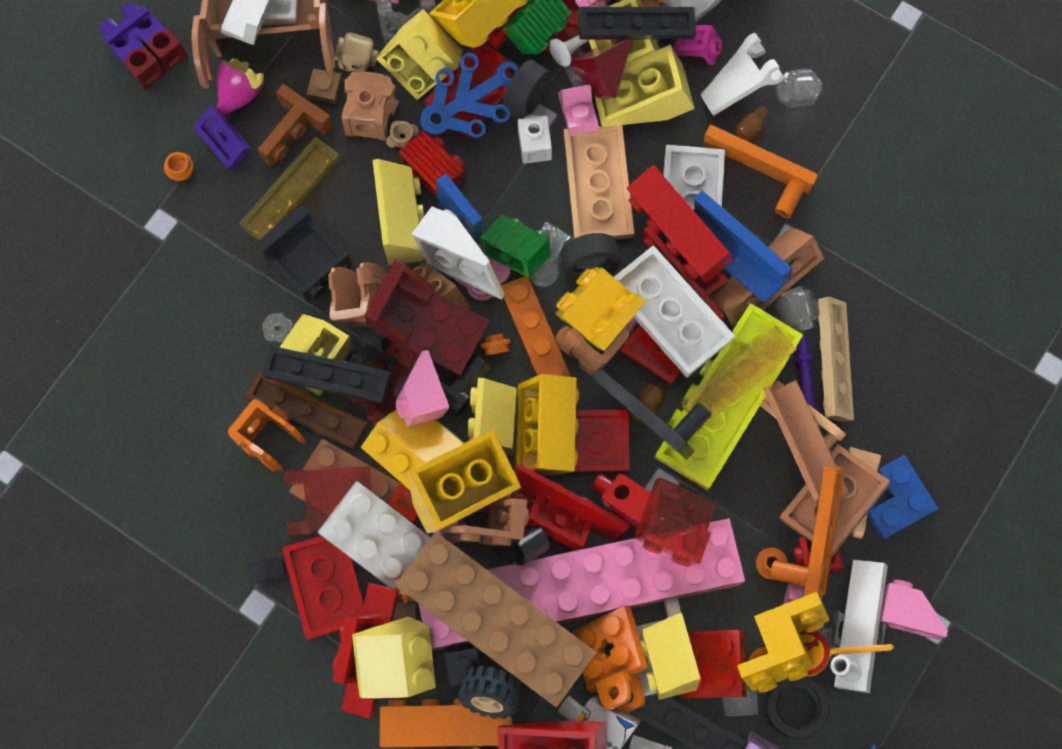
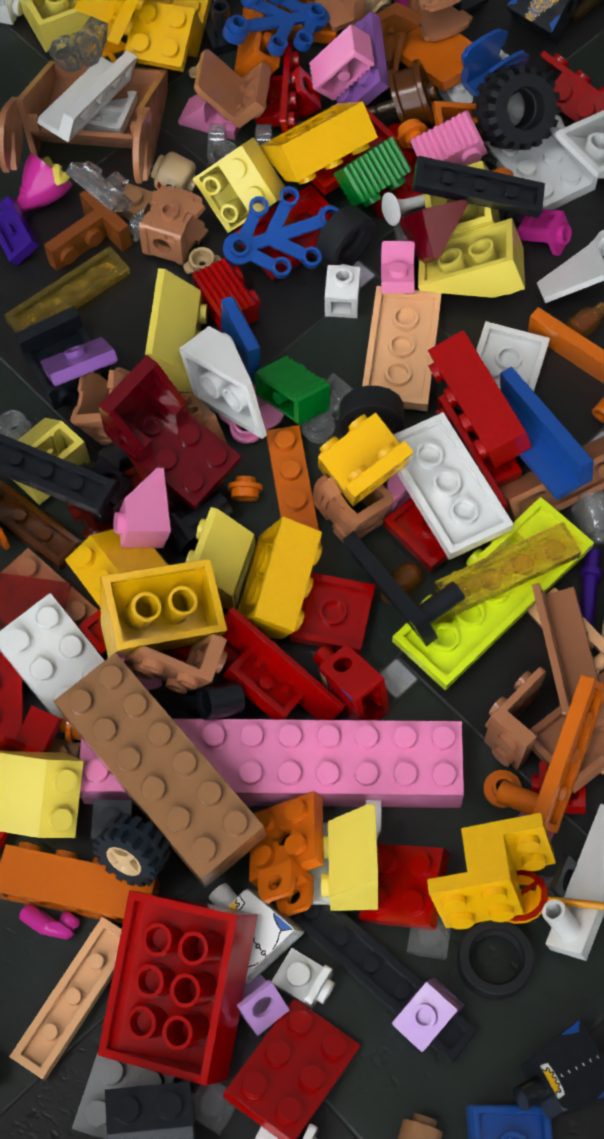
camera: 15 degrees right, 10 degrees down
clear red plate [634,478,717,567] -> none
none -> medium lavender plate [40,337,118,386]
none -> clear plate [65,161,133,212]
none -> clear plate [129,210,145,242]
none -> nougat bracket [484,666,547,772]

